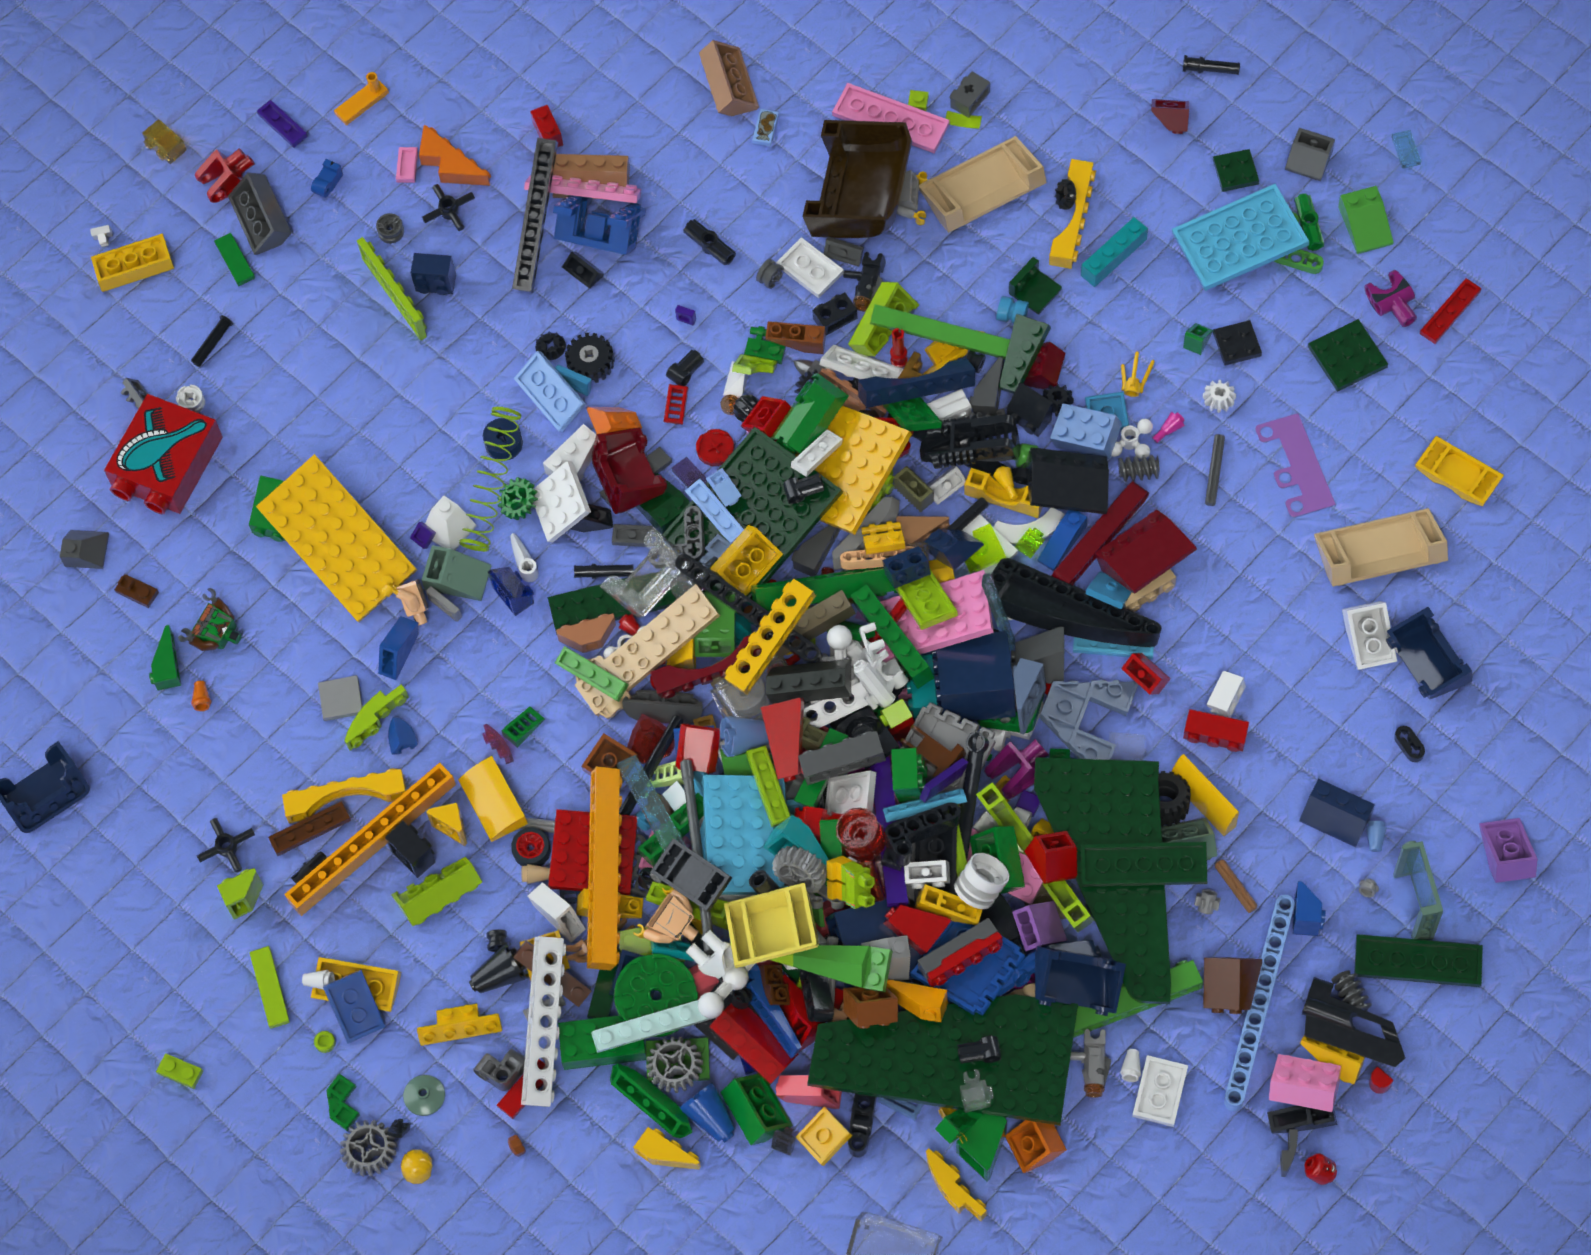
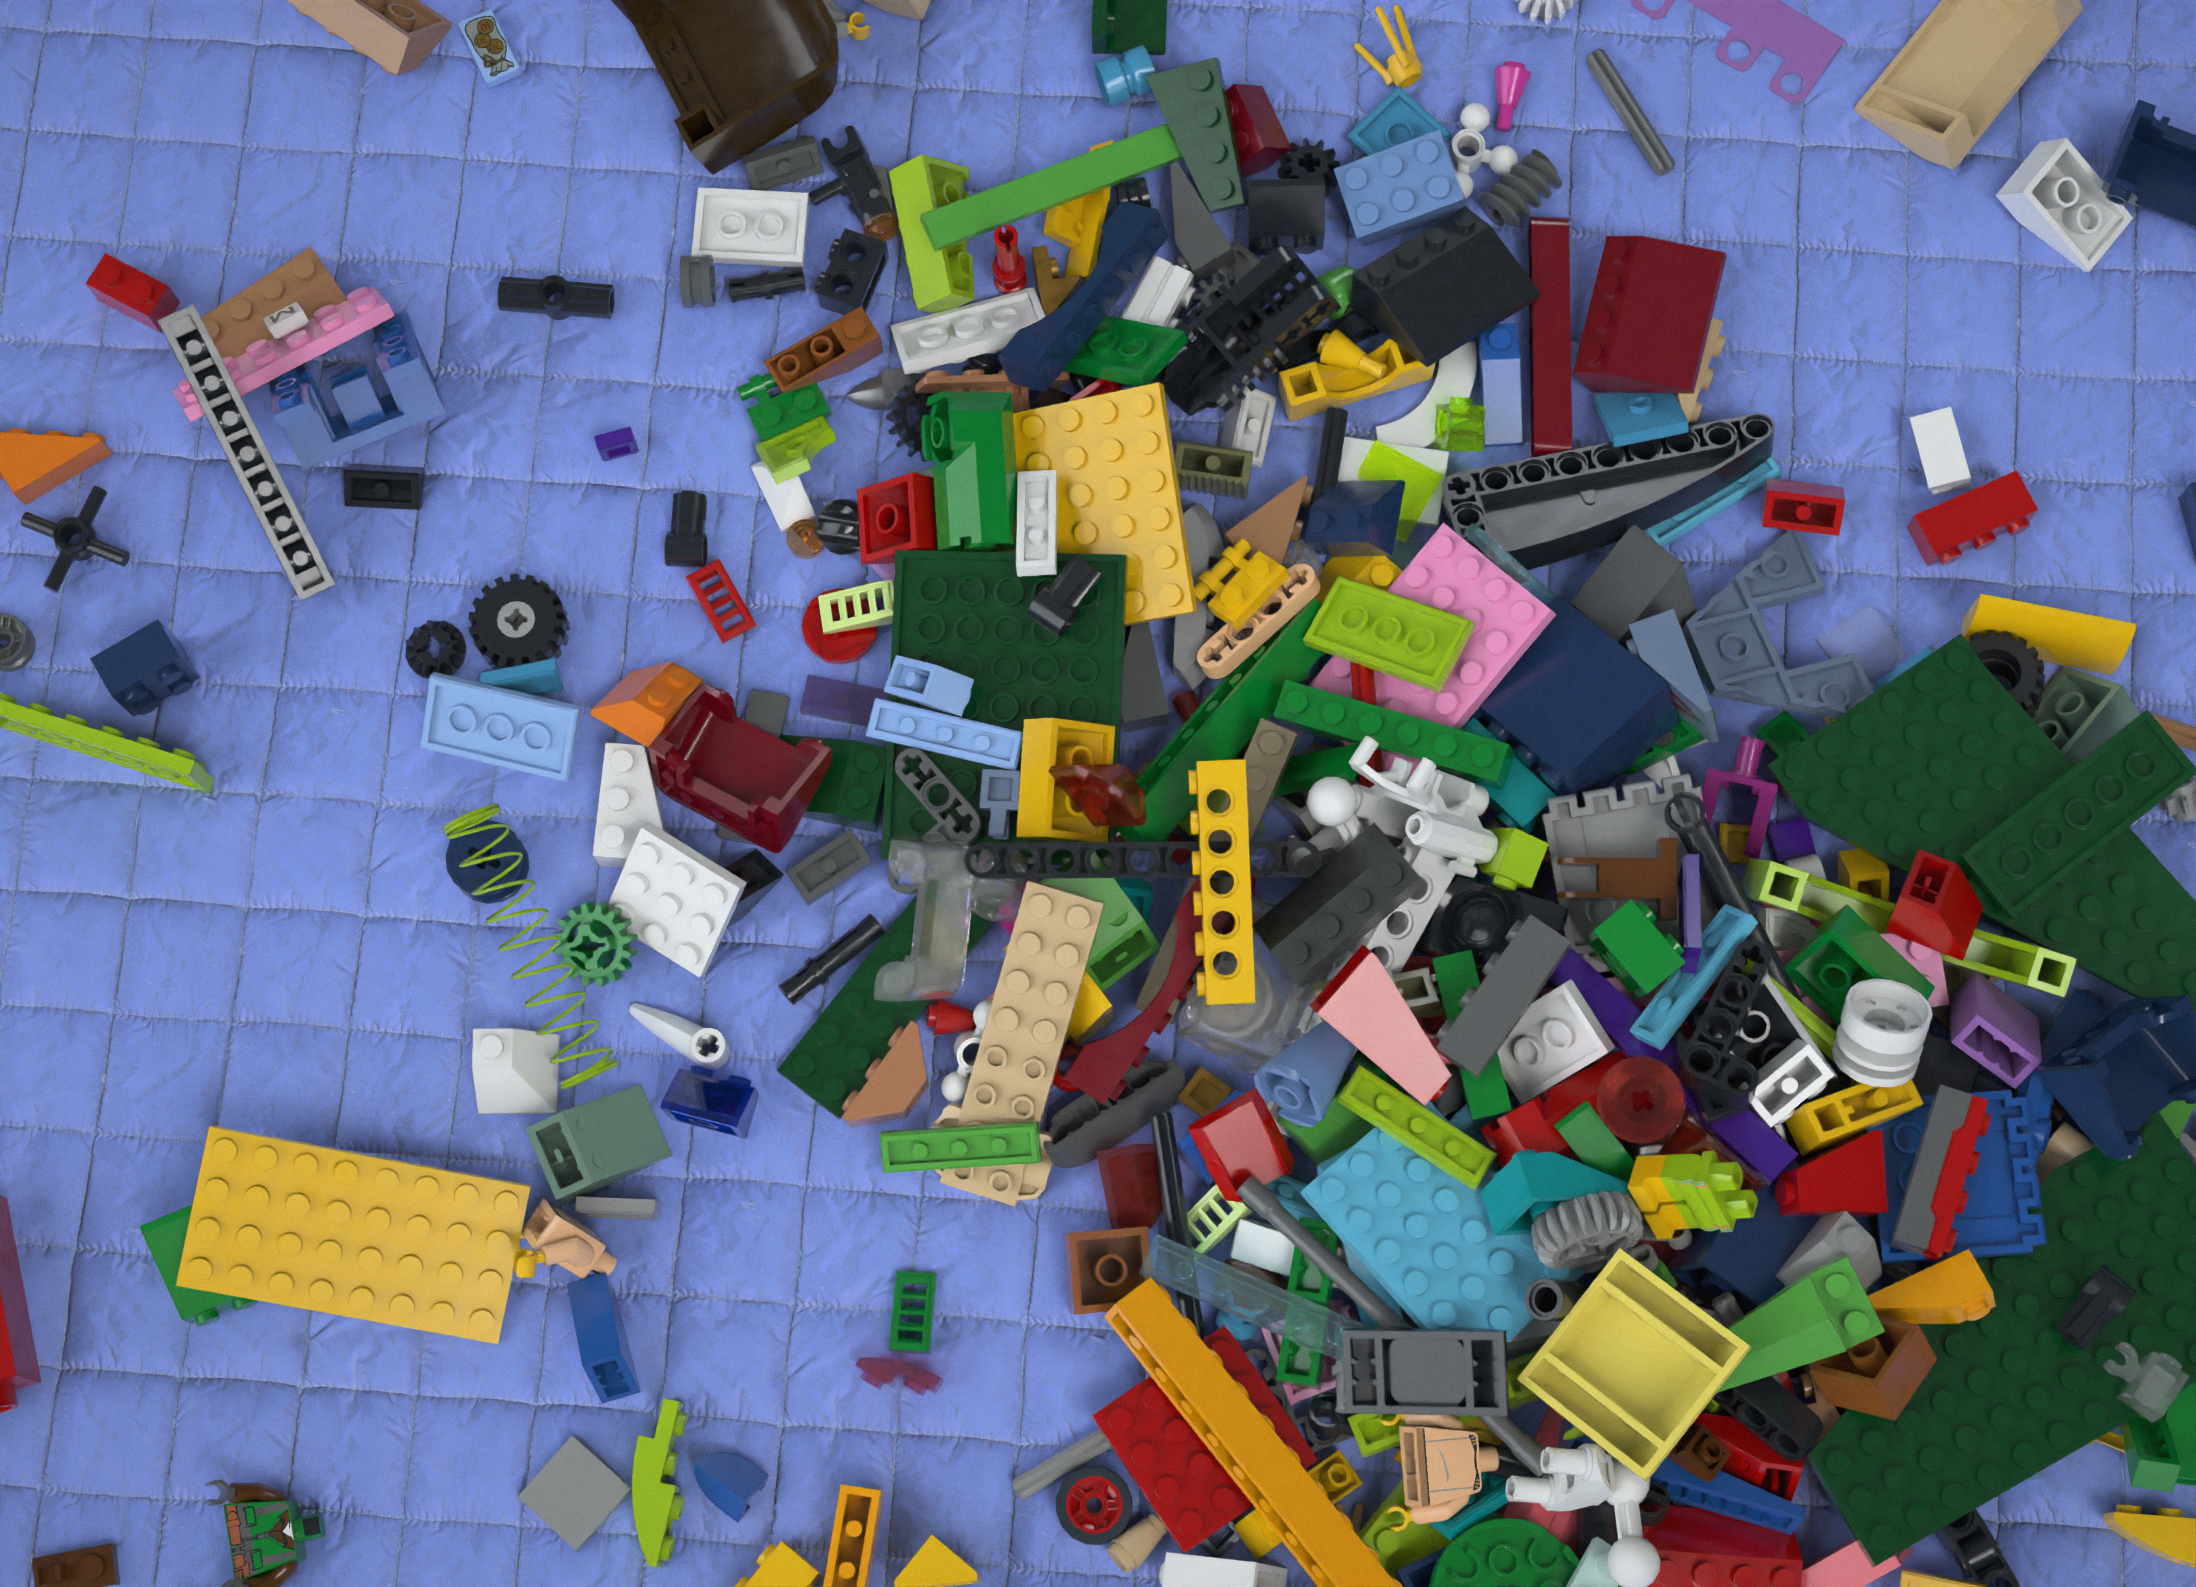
camera: 40 degrees left, 10 degrees up
dark purple tile [410,522,436,549] -> none
yellow slope [458,756,528,842] -> none
dark blue brick [882,546,931,589] -> none
none -> white tile [263,302,309,339]
none -> black pin [728,267,806,303]
none -> yellowish green slope [818,579,894,634]
none -> clear red slope [1048,764,1147,827]

